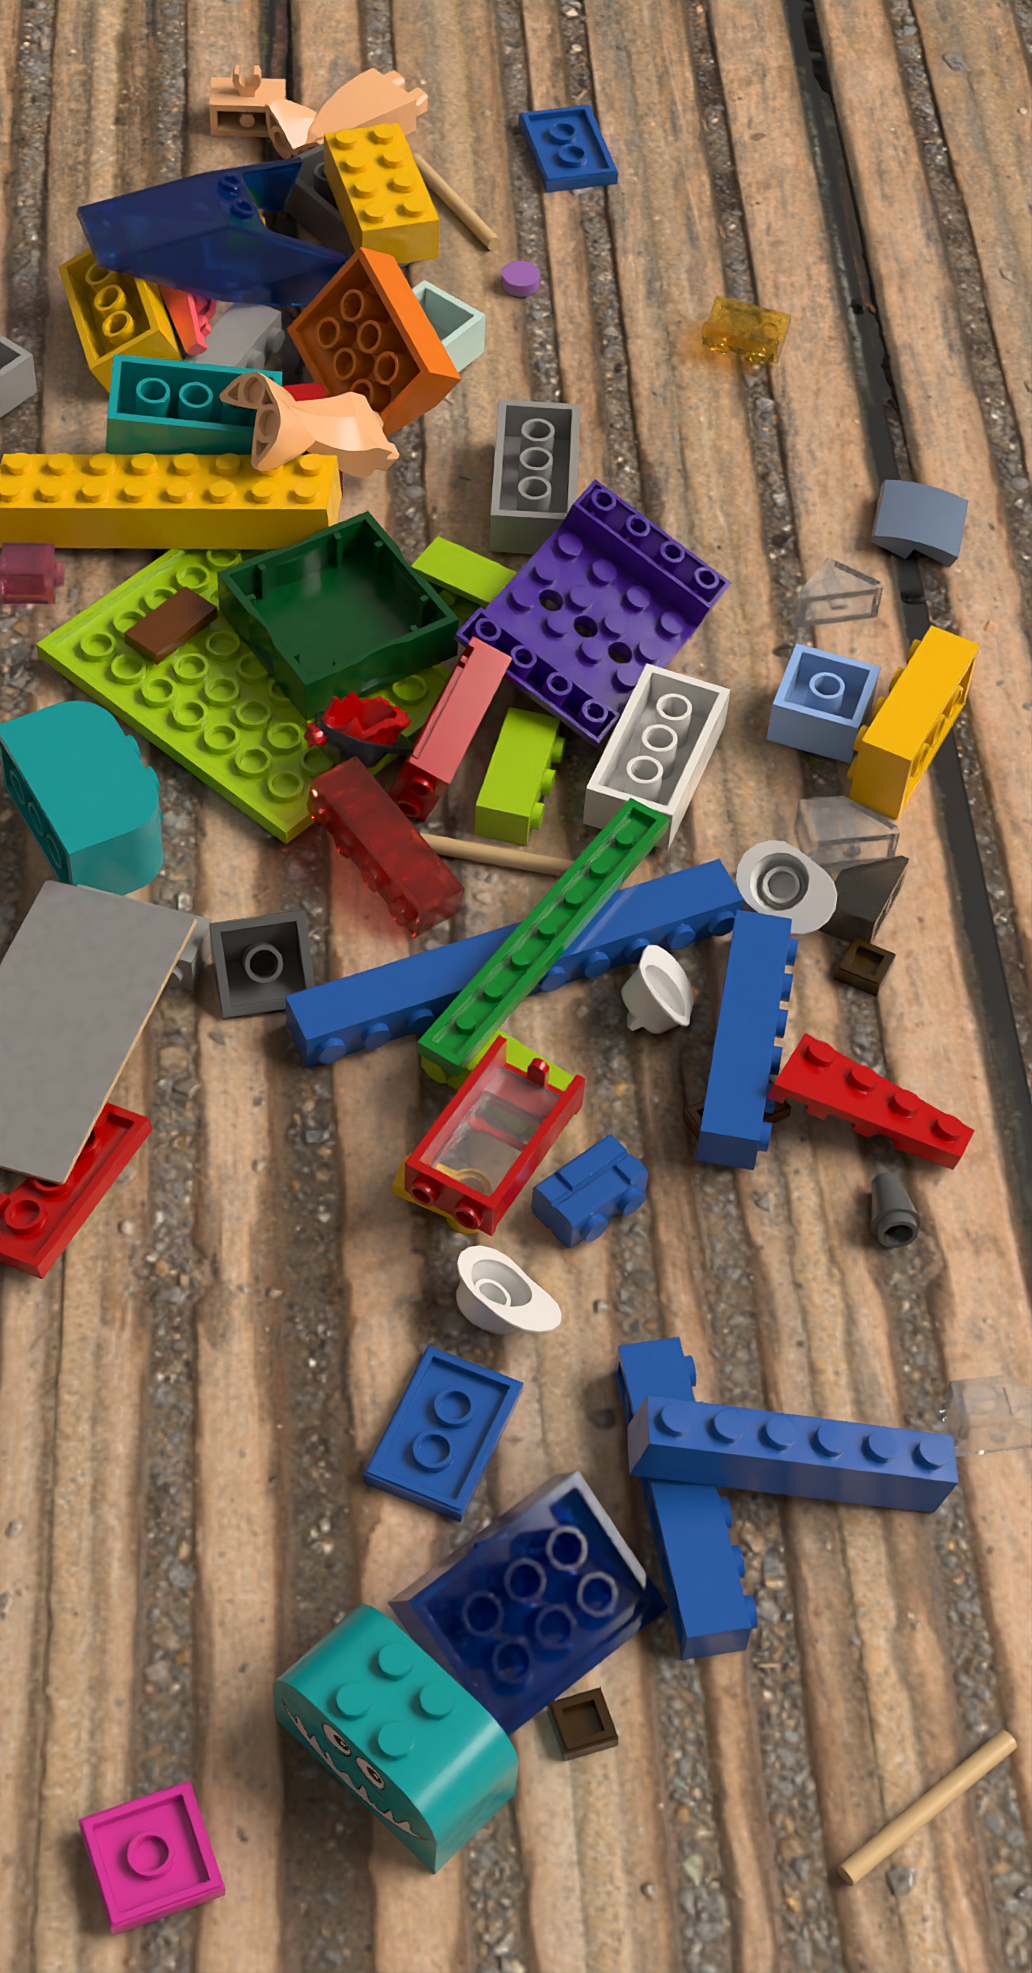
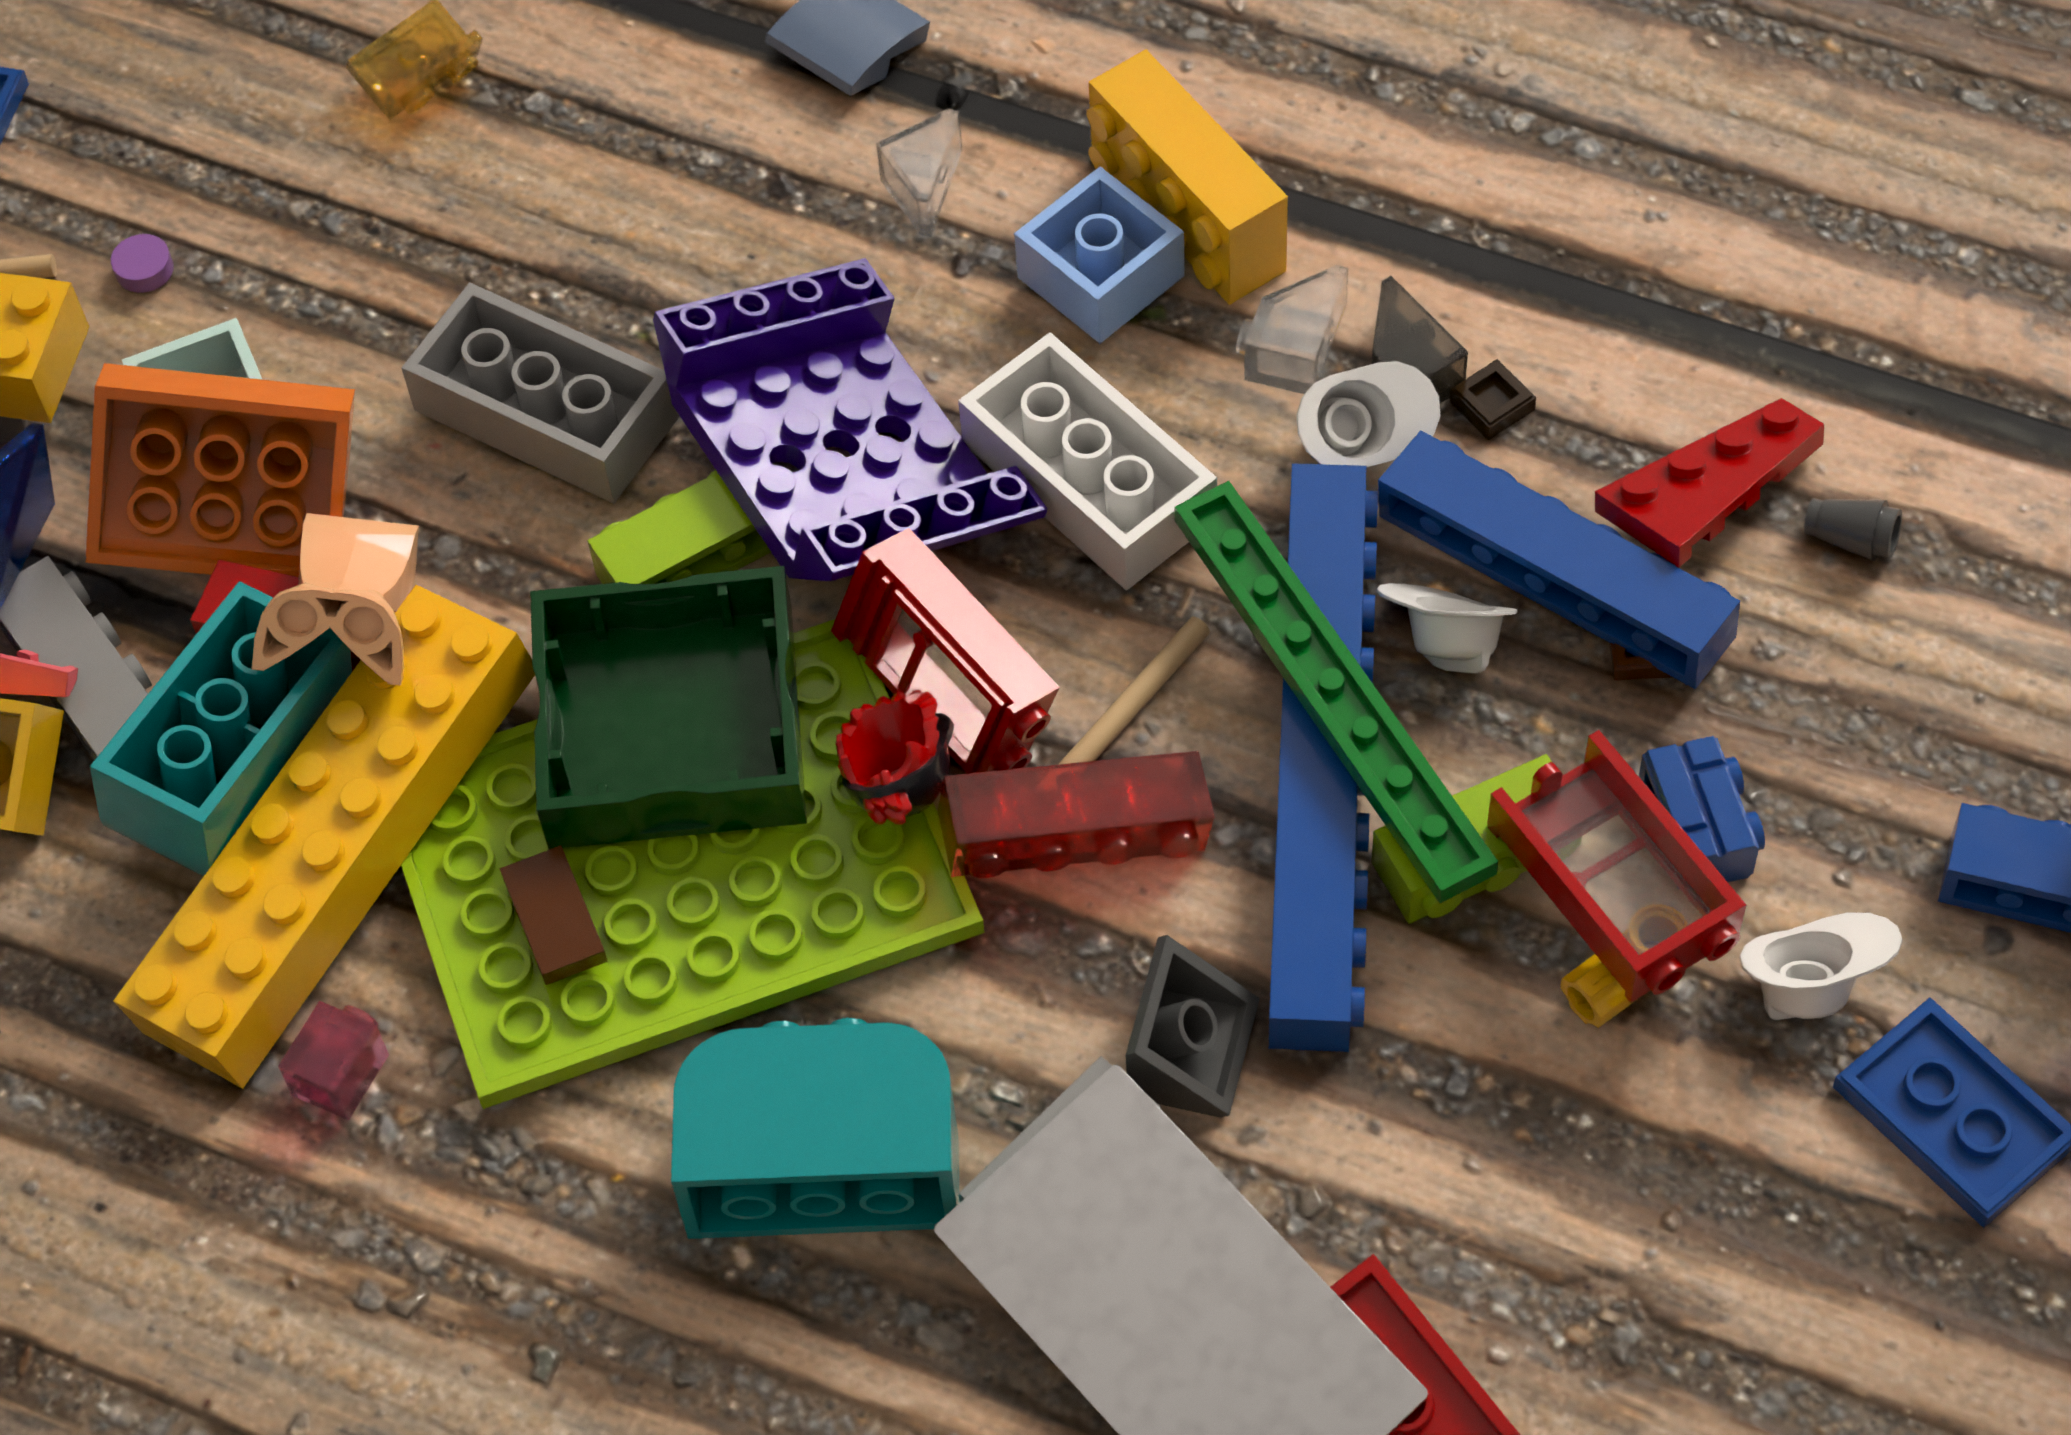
camera: 55 degrees left, 5 degrees up
lime brick [474,707,566,846] -> none

